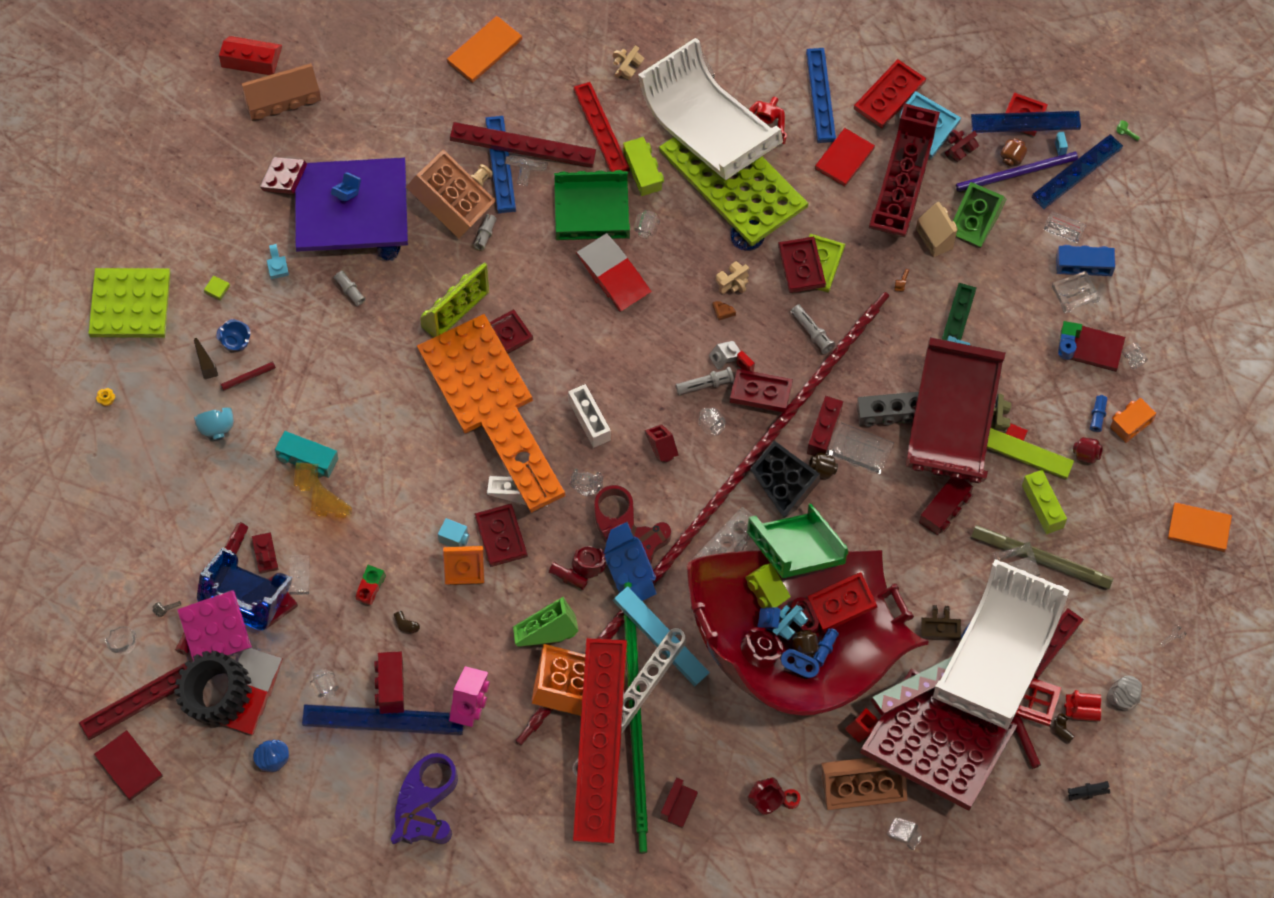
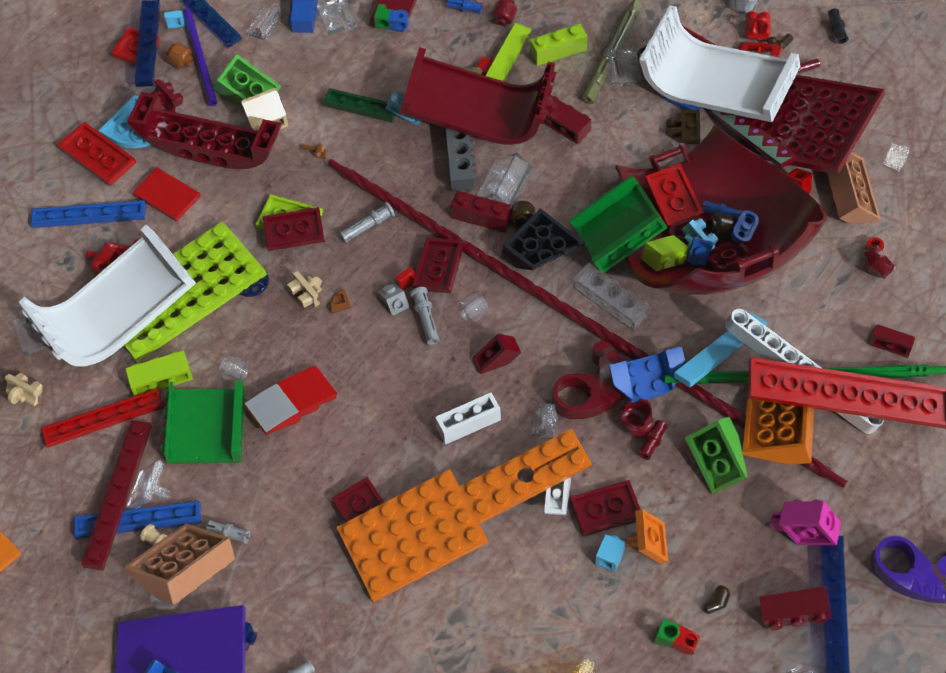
camera: 85 degrees left, 5 degrees down
lime slope [420,263,489,337] -> none

